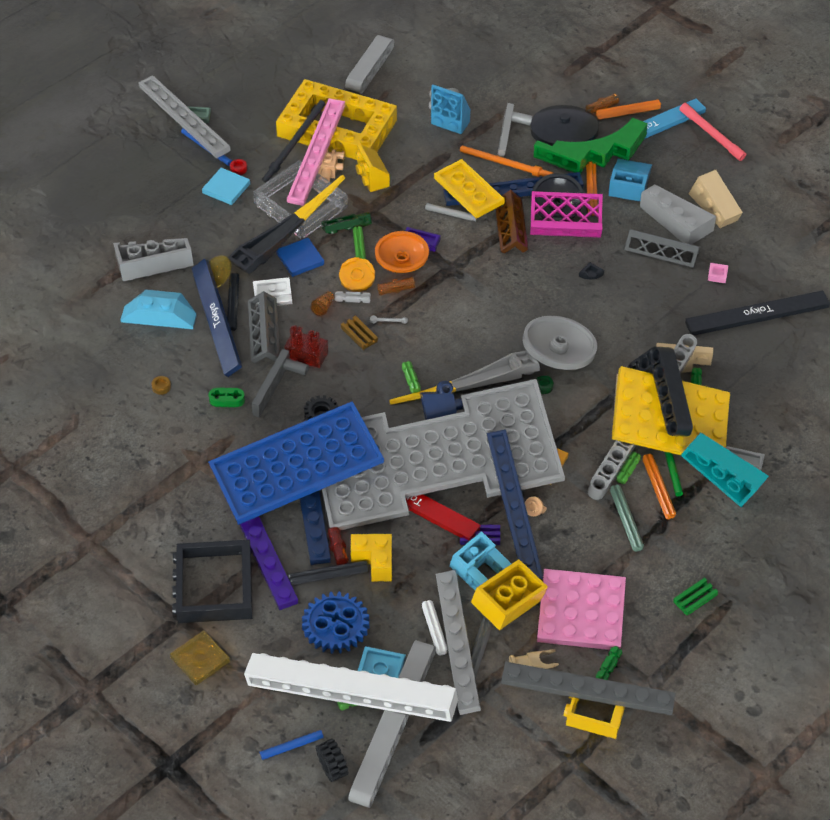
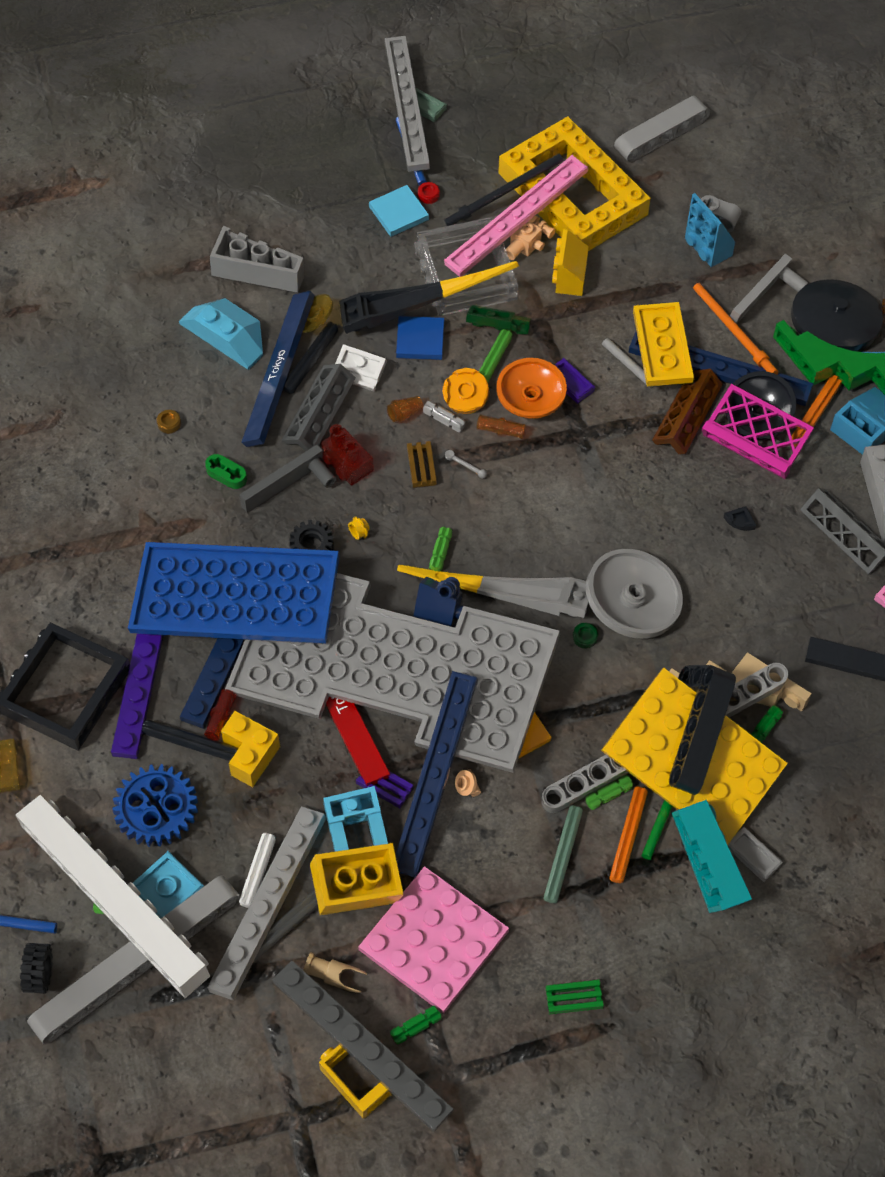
camera: 30 degrees right, 10 degrees up
none -> yellow plate [348,517,370,540]

